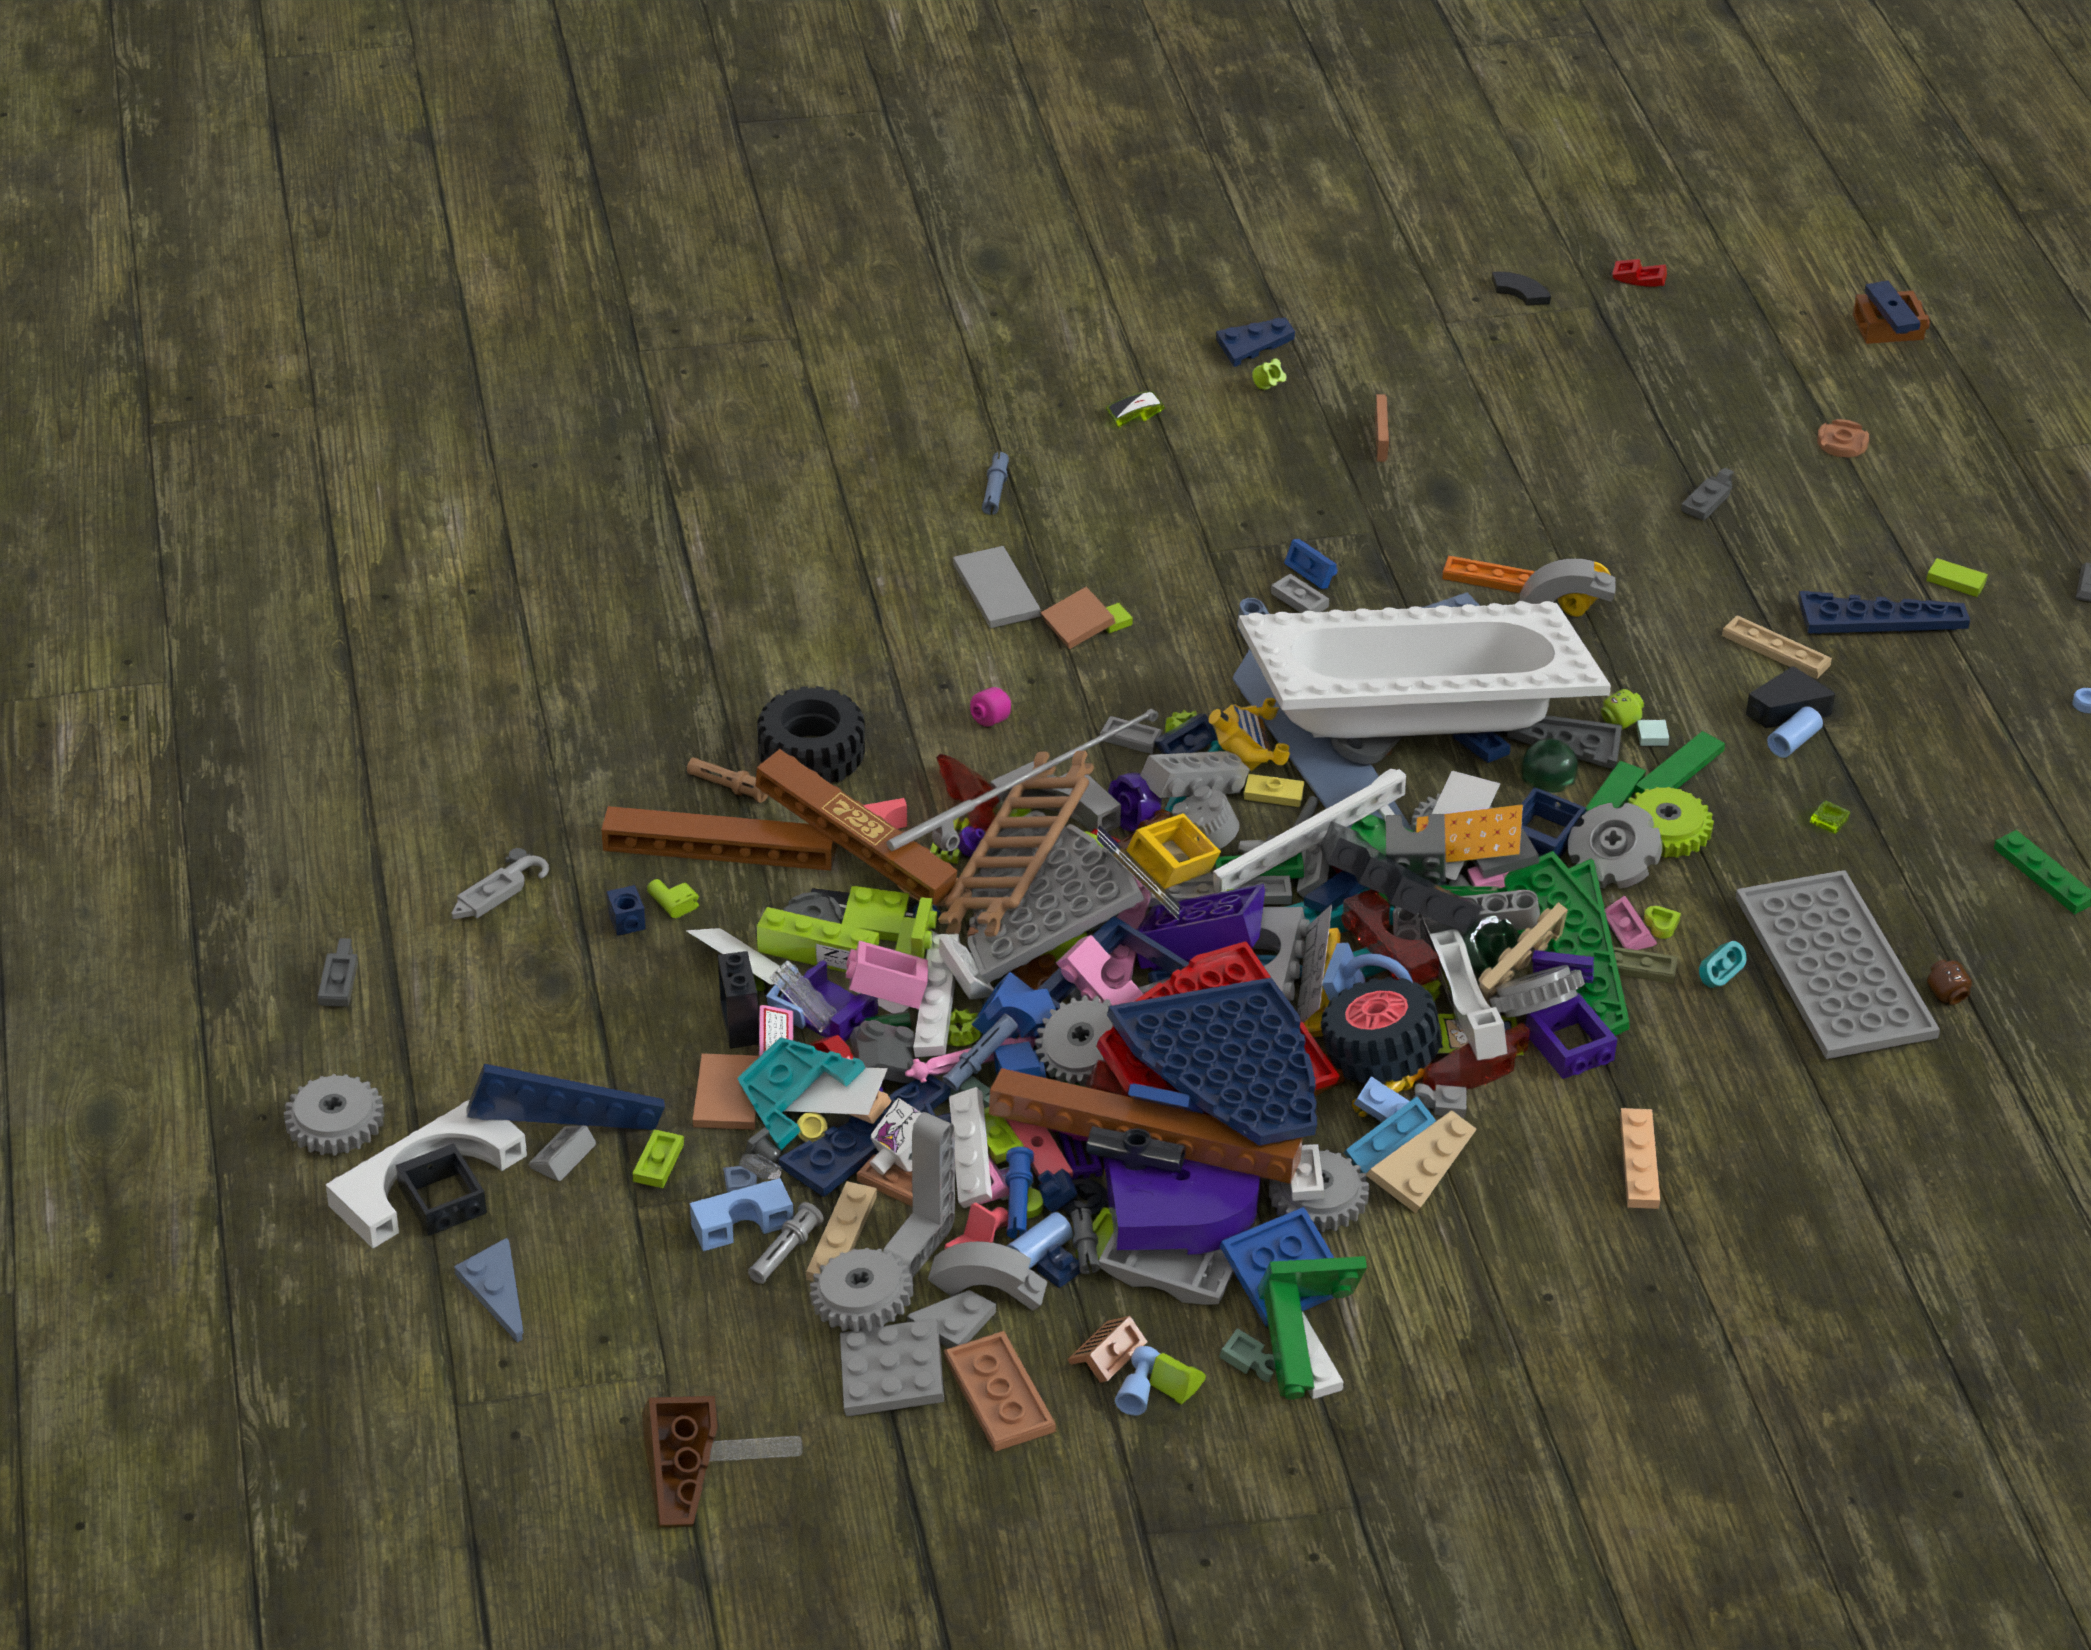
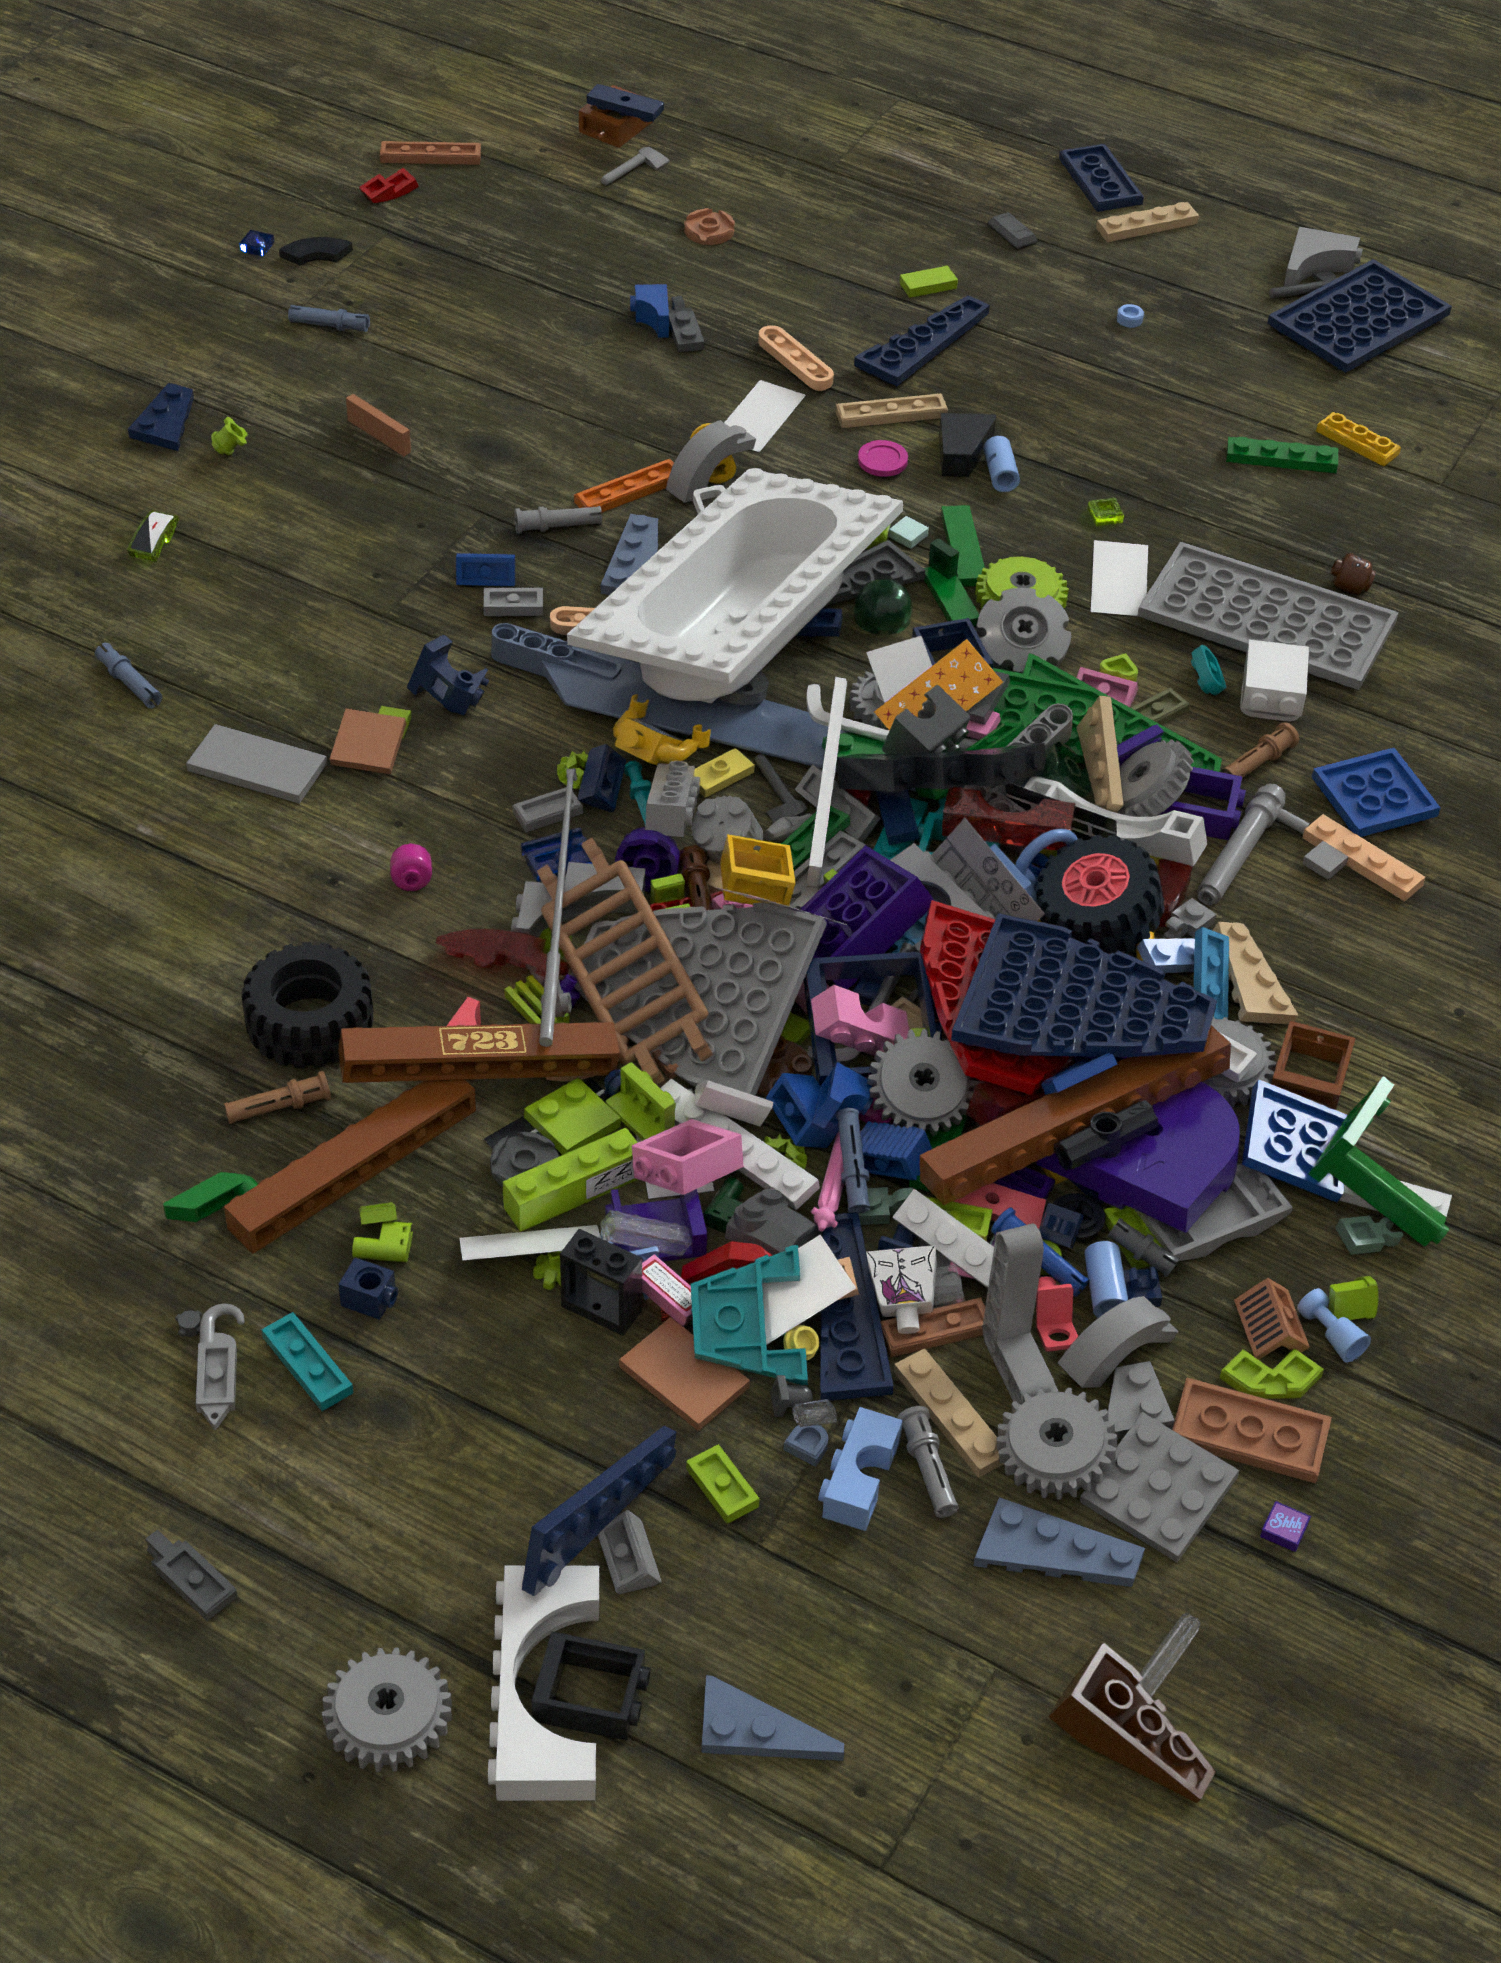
camera: 50 degrees left, 5 degrees up
none -> green piece [163,1172,258,1222]
none -> clear blue tile [239,230,275,256]
none -> teal plate [261,1312,354,1411]
none -> sand blue pin [288,305,370,332]
none -> lime tile [359,1202,397,1225]
none -> nougat tile [380,141,481,165]
none -> dark blue tile [407,635,489,715]
none -> light grey pin [514,506,602,534]
none -> clear blue plate [521,827,592,882]
none -> light grey piece [601,147,670,186]
none -> blue arch [630,284,669,338]
none -> lime tile [650,873,685,904]
none -> white sticker [724,380,806,452]
none -> light nougat plate [758,325,834,391]
none -> dark pink piece [858,440,908,477]
none -> dark green plate [928,538,959,579]
none -> sand blue wing [973,1497,1145,1587]
none -> white sticker [1091,540,1148,616]
none -> light grey cylinder [1197,784,1310,905]
none -> medium nougat pin [1220,722,1300,778]
none -> lime tile [1220,1348,1324,1399]
none -> white brick [1240,639,1309,721]
none -> tile [1260,1501,1311,1552]
none -> dark orange window [1271,1021,1356,1110]
none -> light grey tile [1303,841,1348,880]
none -> blue plate [1312,747,1440,837]

